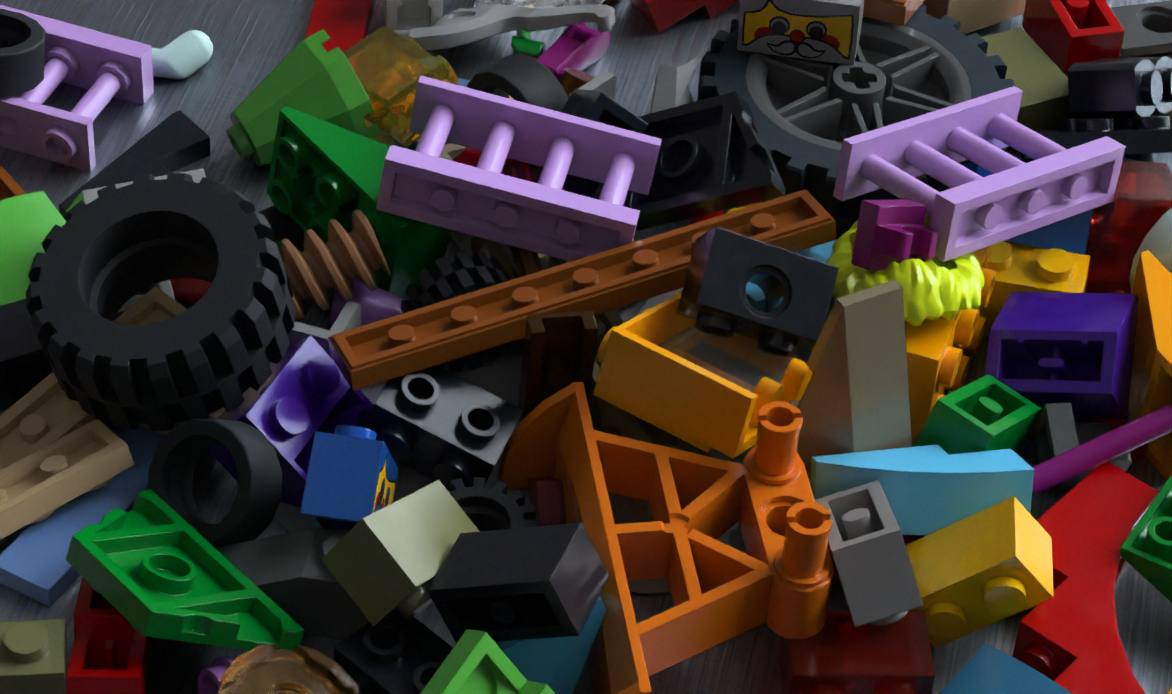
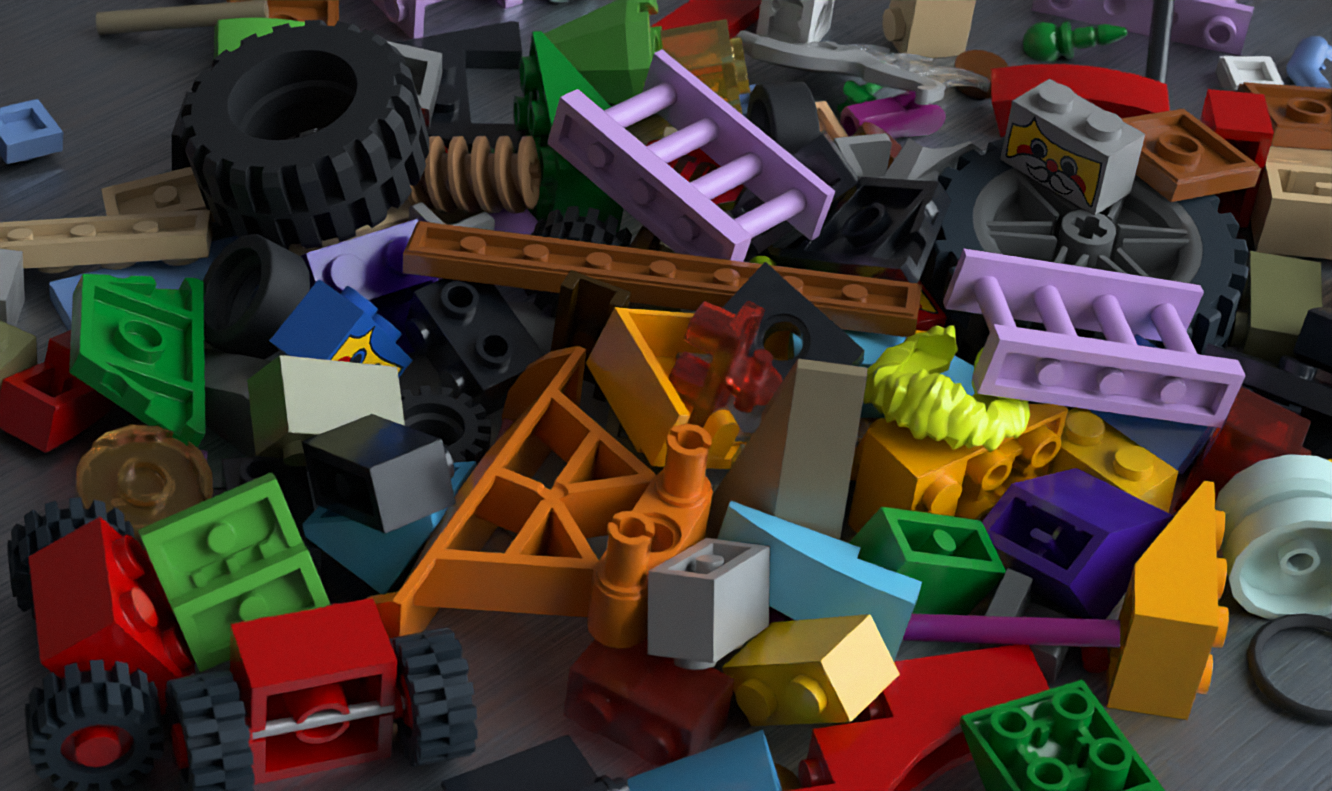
camera: 30 degrees right, 0 degrees up
magenta tile [851,199,938,270] -> none
none -> clear red hips [668,300,783,428]

